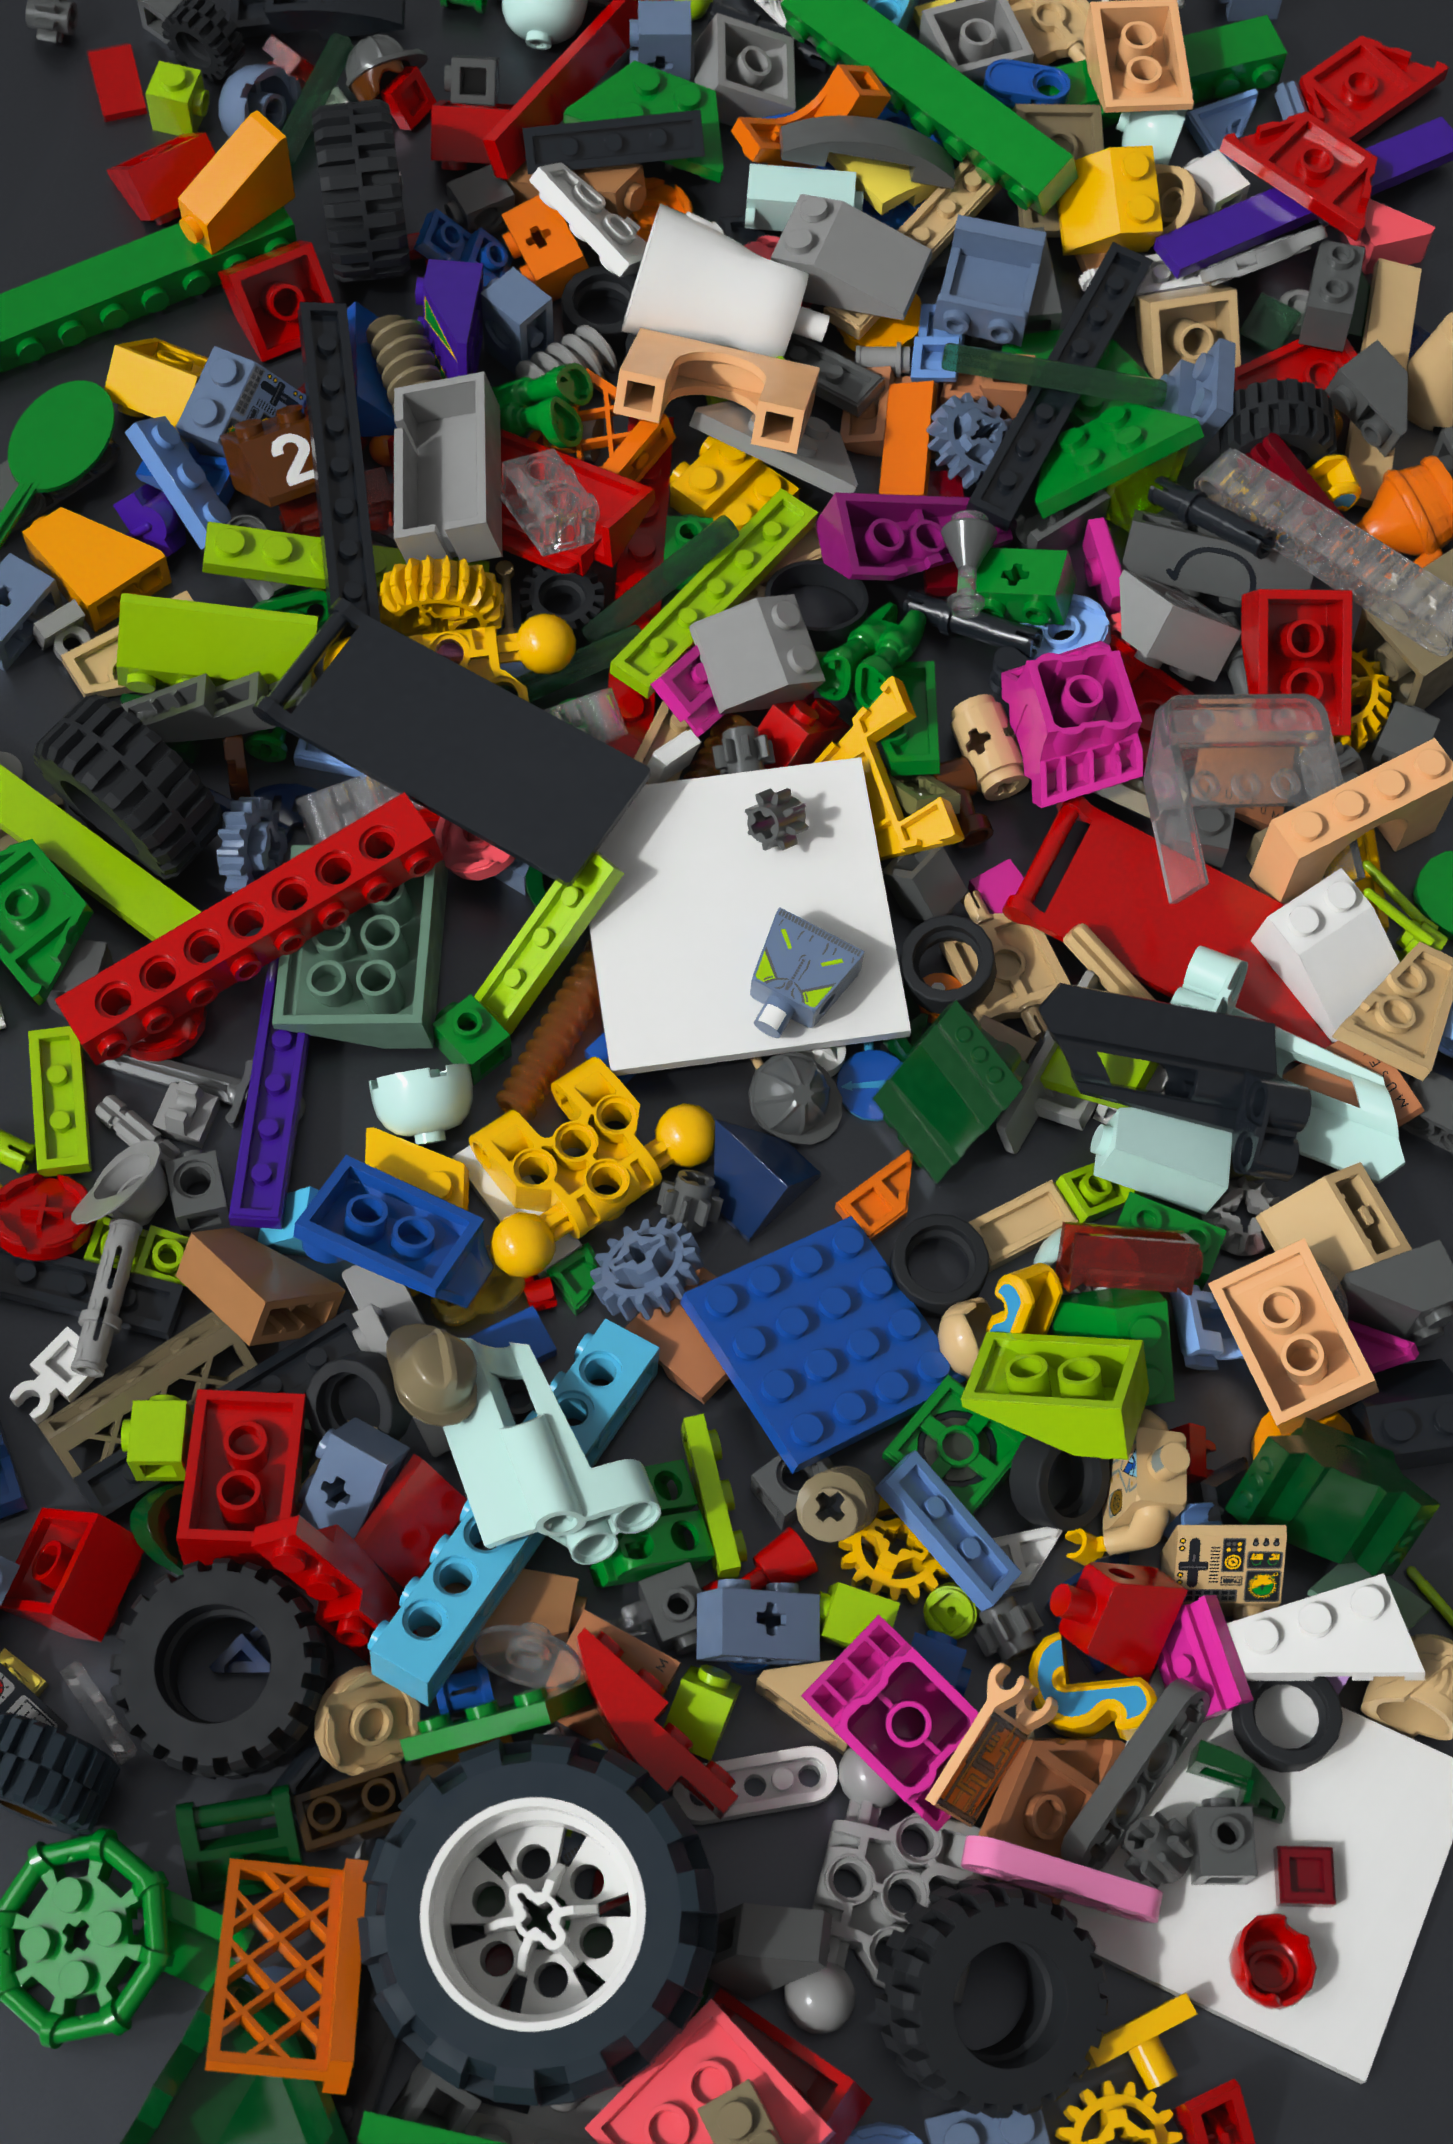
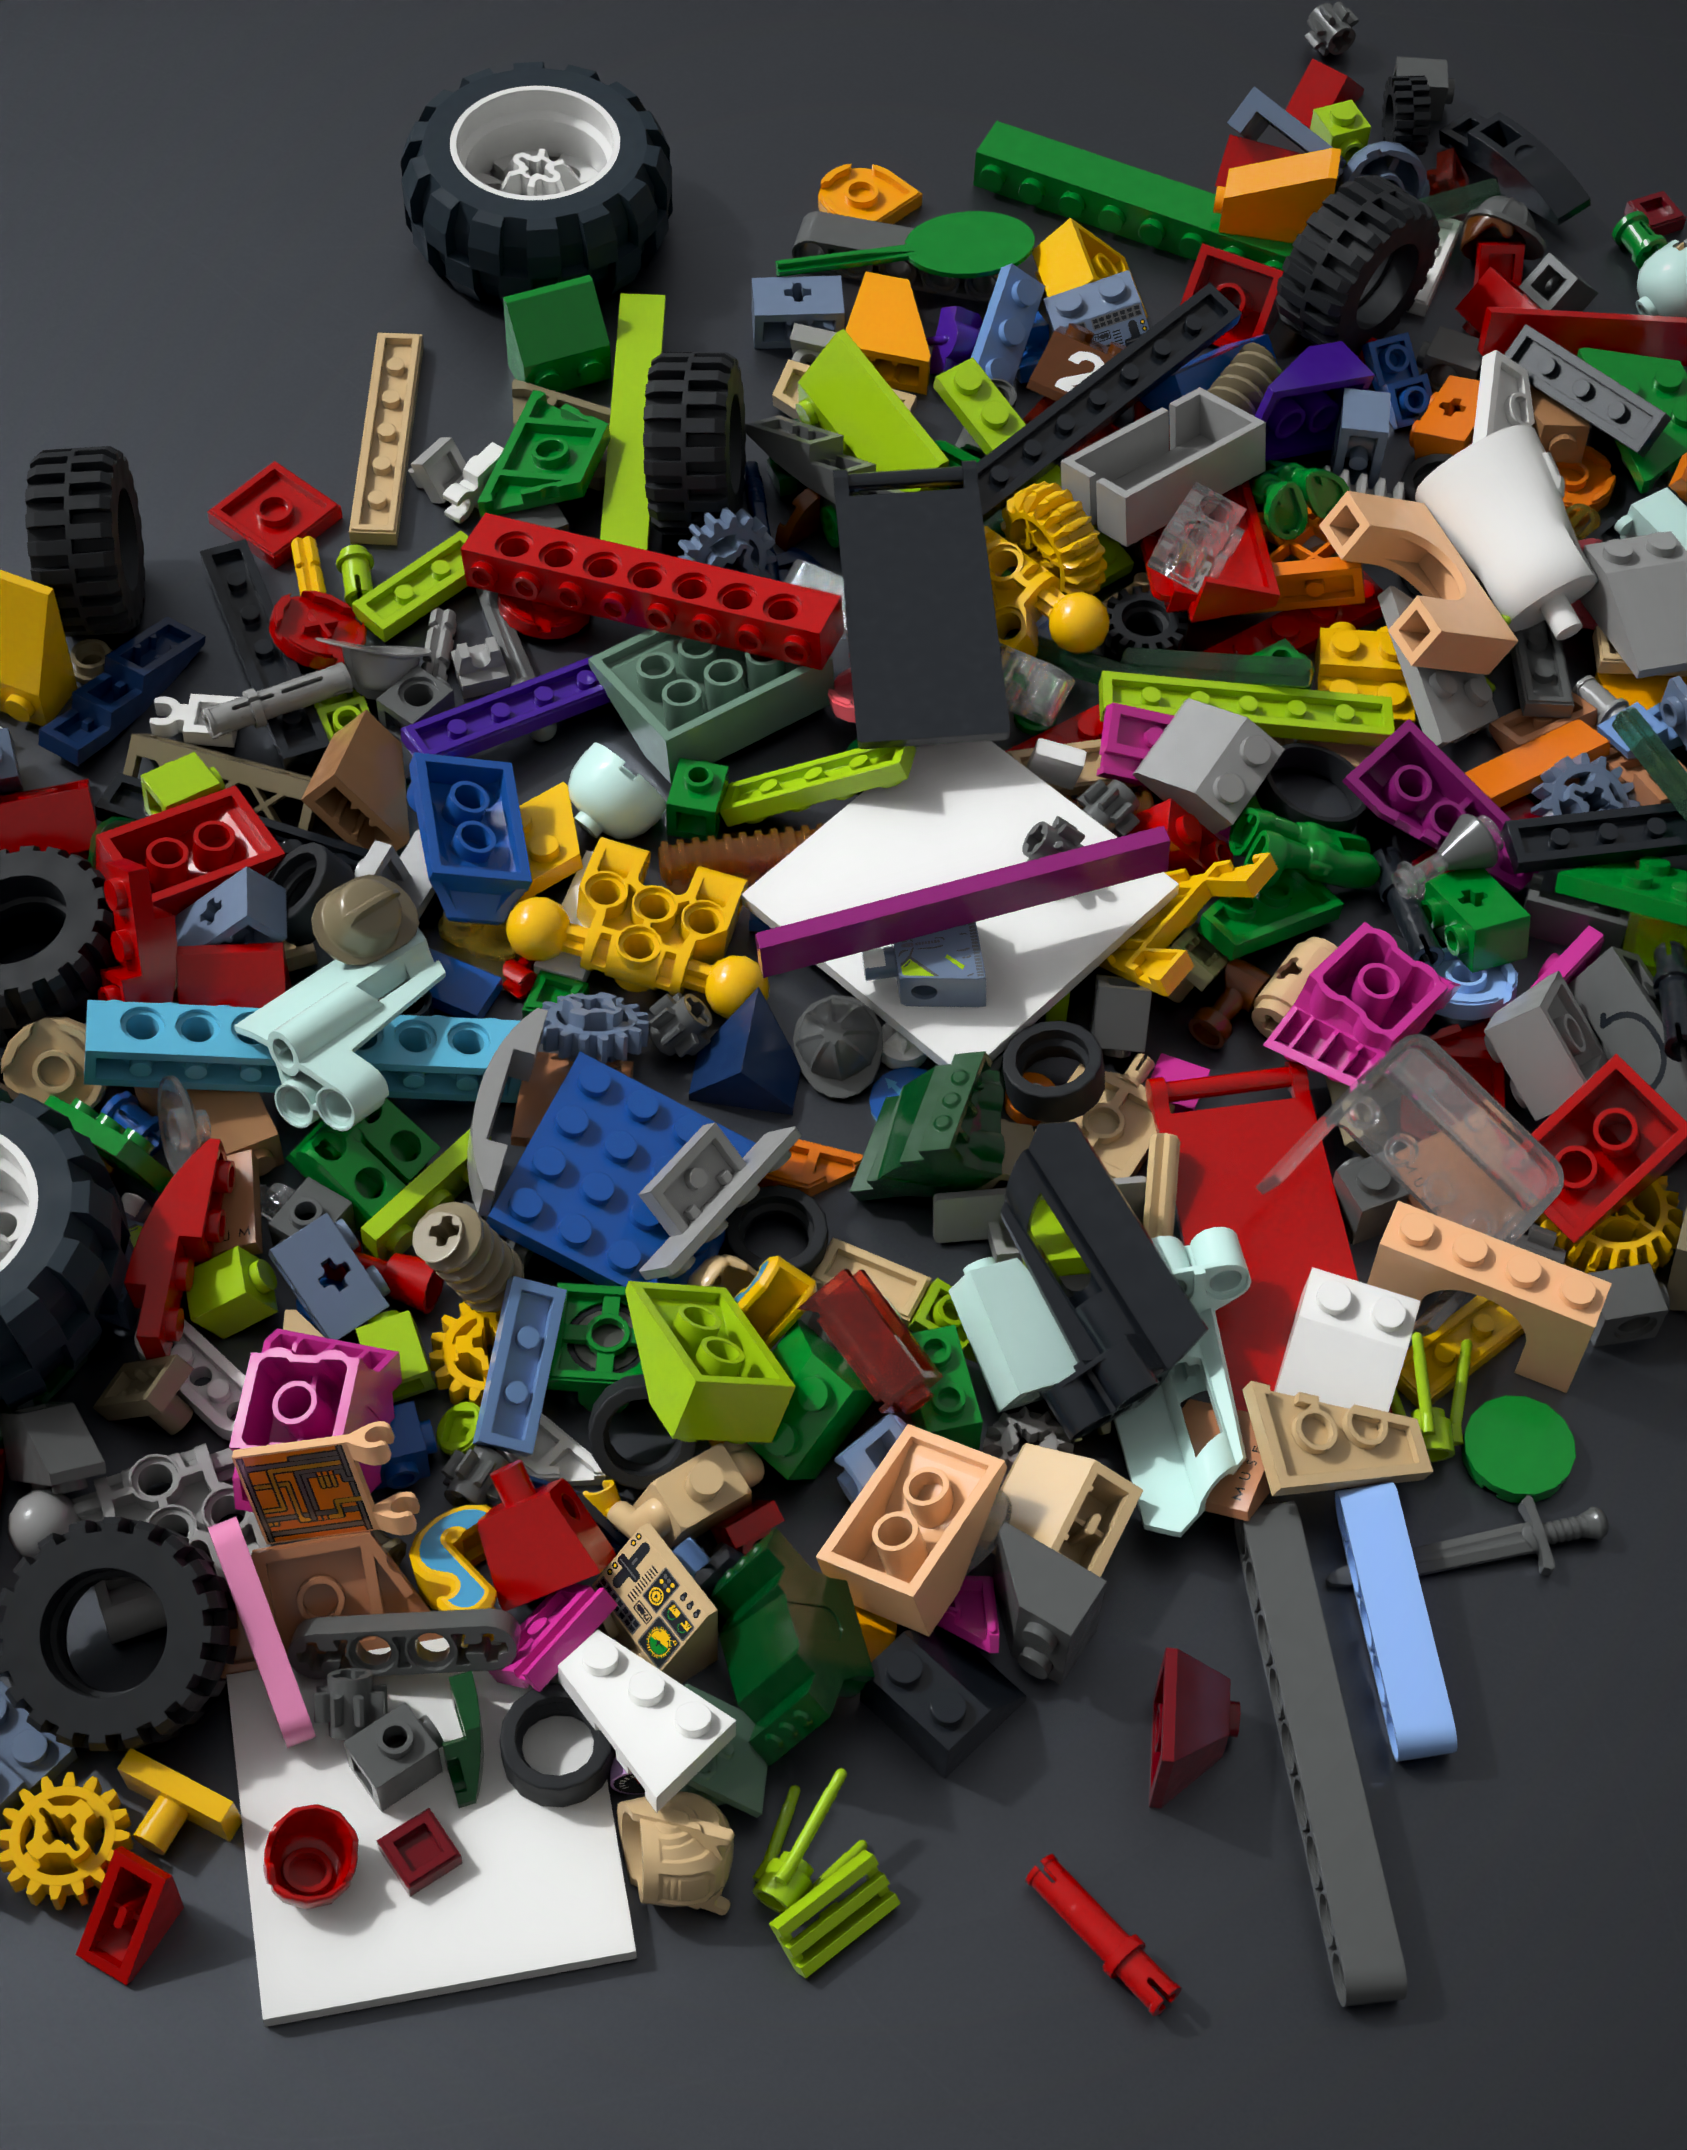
camera: 55 degrees right, 10 degrees down
none -> dark tan tile [92,1354,194,1435]
none -> light grey slope [467,1008,548,1217]
none -> light grey bracket [638,1122,802,1280]
none -> magenta tile [755,826,1170,978]
none -> sand blue panel [1227,86,1347,188]

